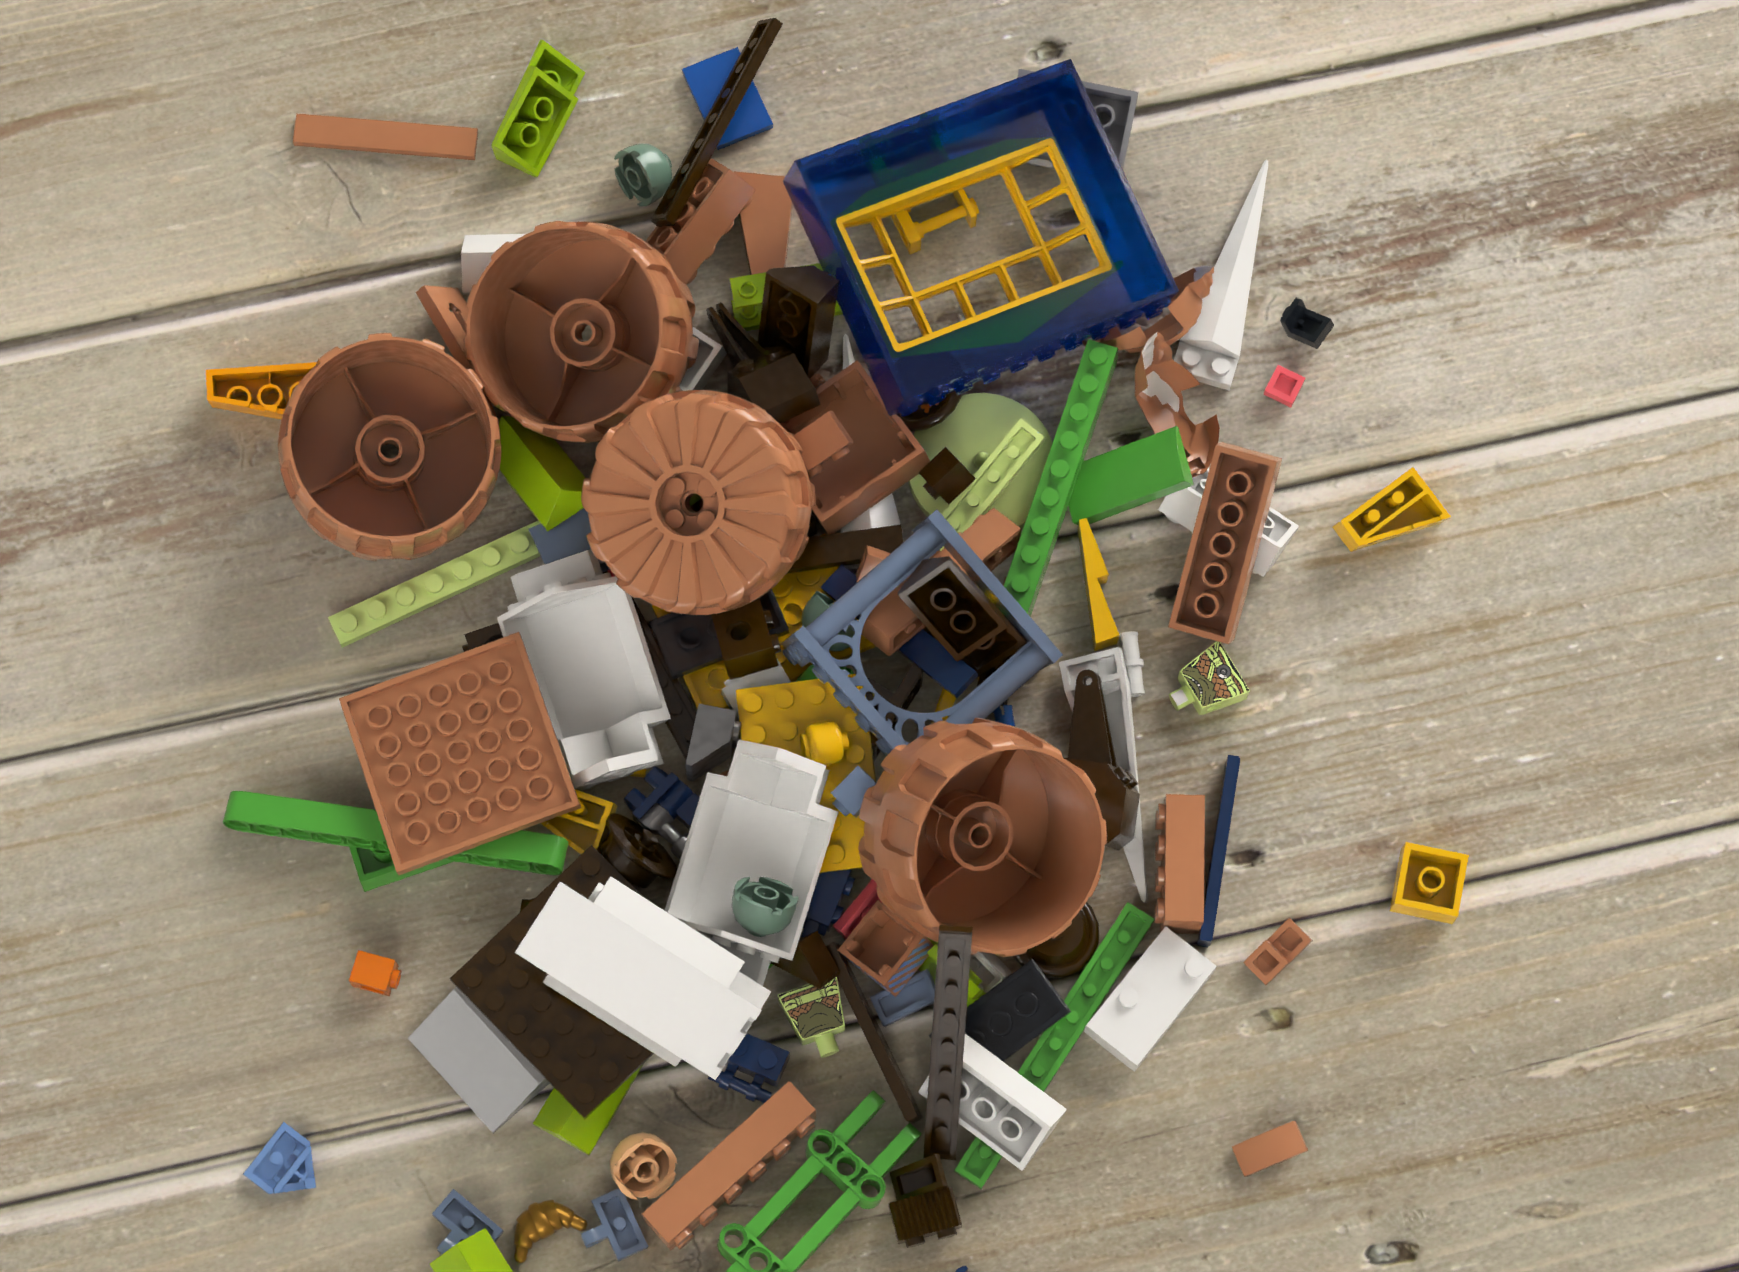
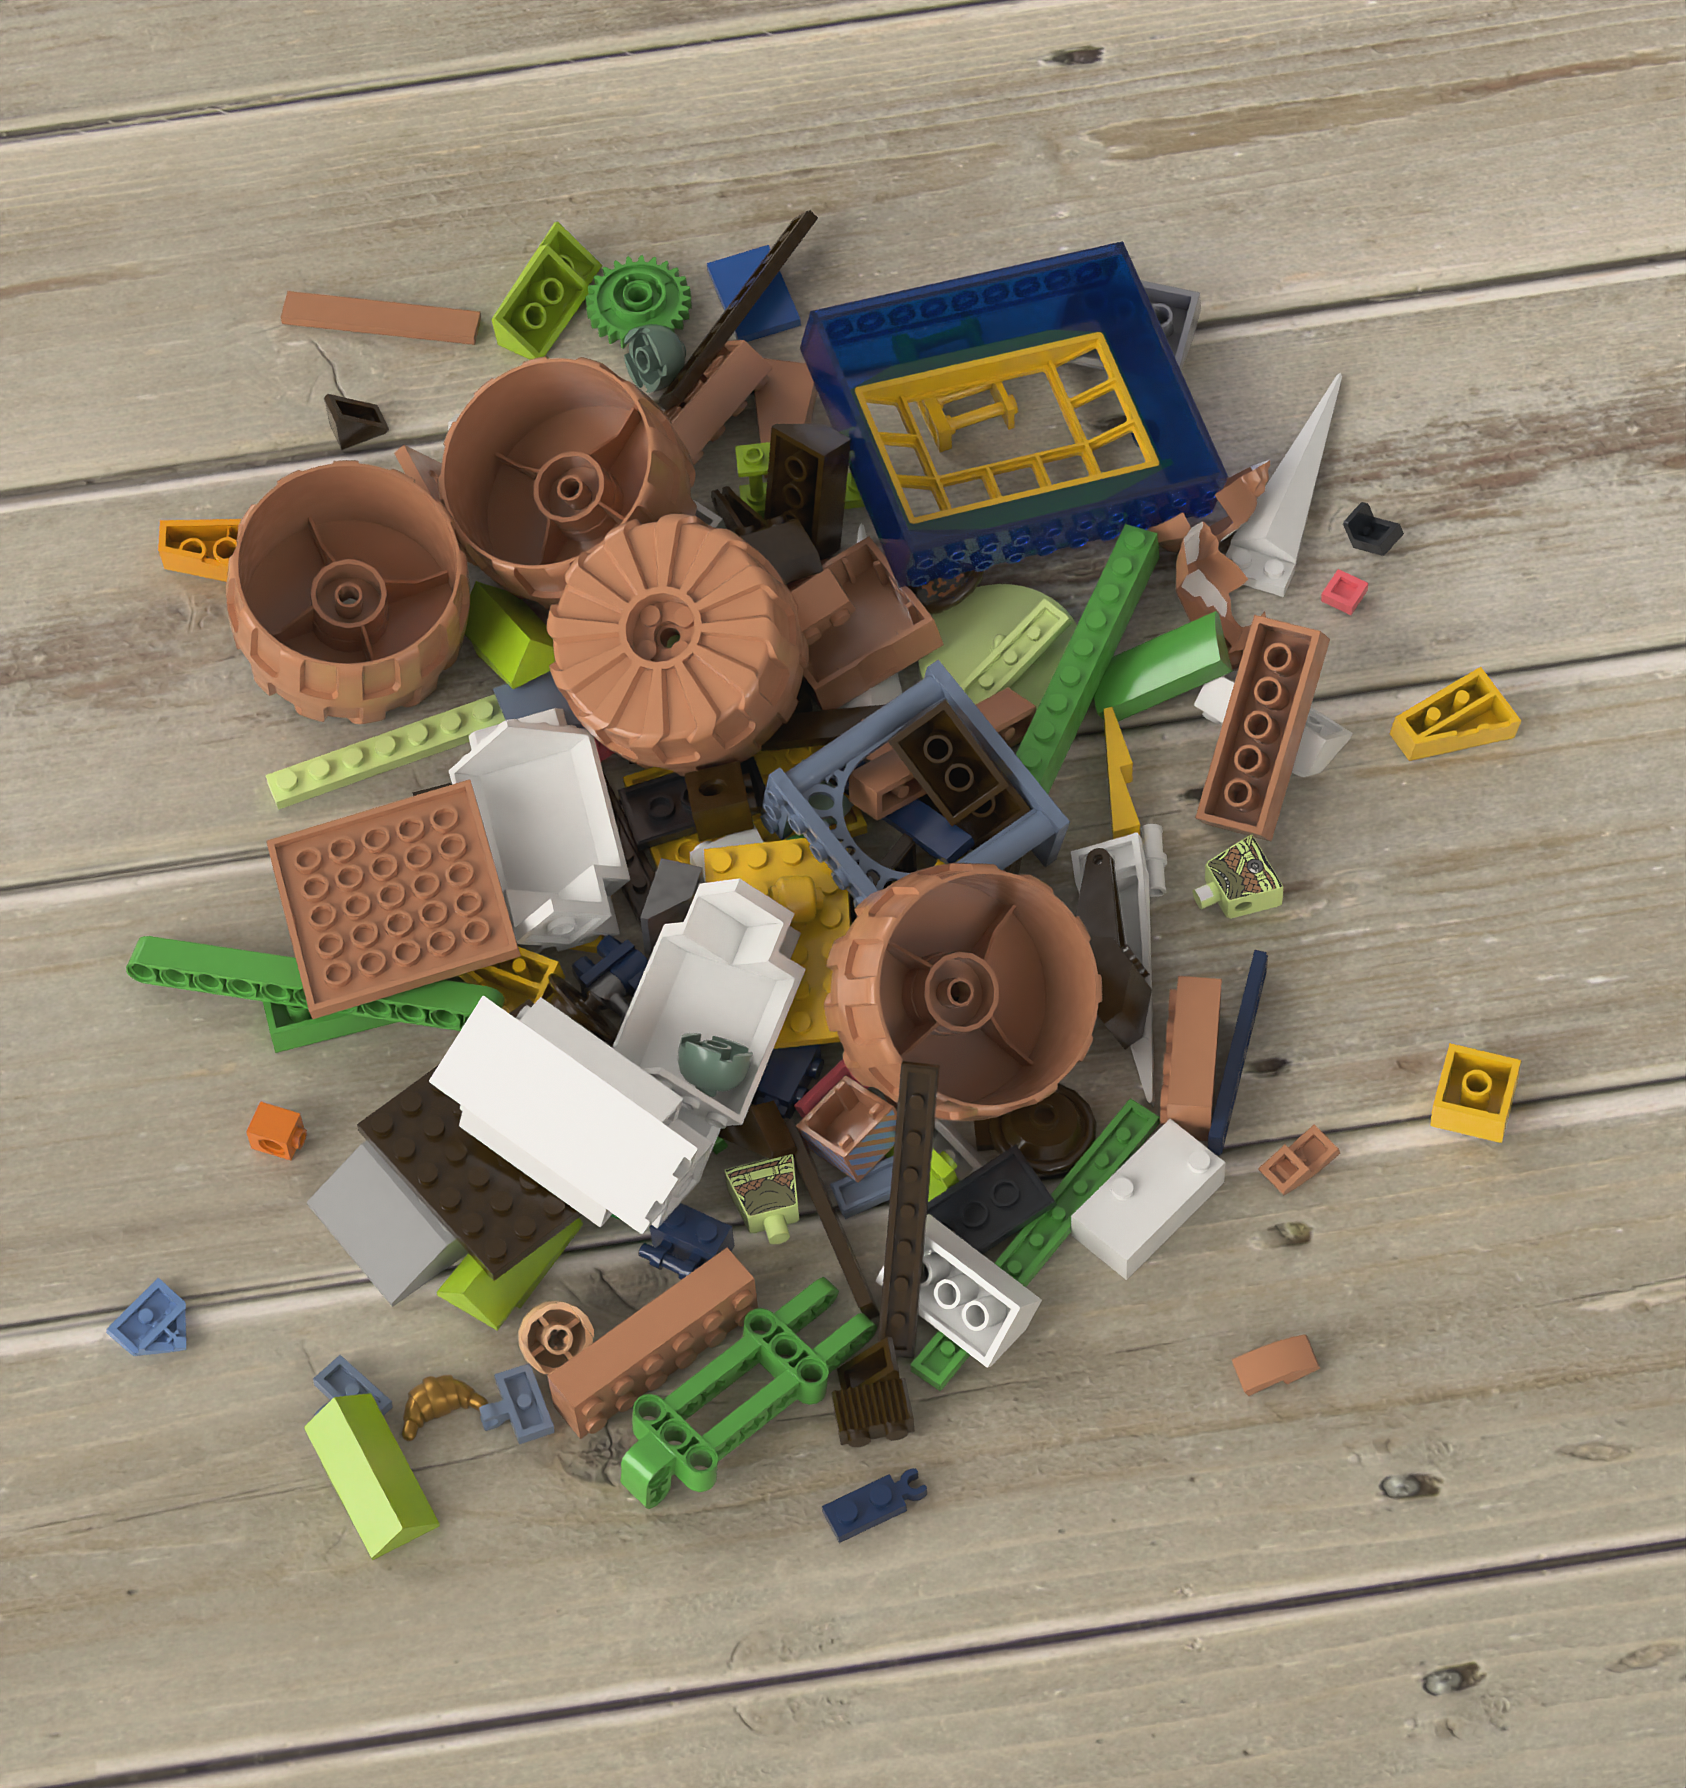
camera: 10 degrees right, 15 degrees down
sand blue brick [831,766,876,818] -> none
dark brown brick [918,447,976,504] -> none
none -> dark brown slope [324,394,389,450]
none -> bright green gear [585,255,692,349]

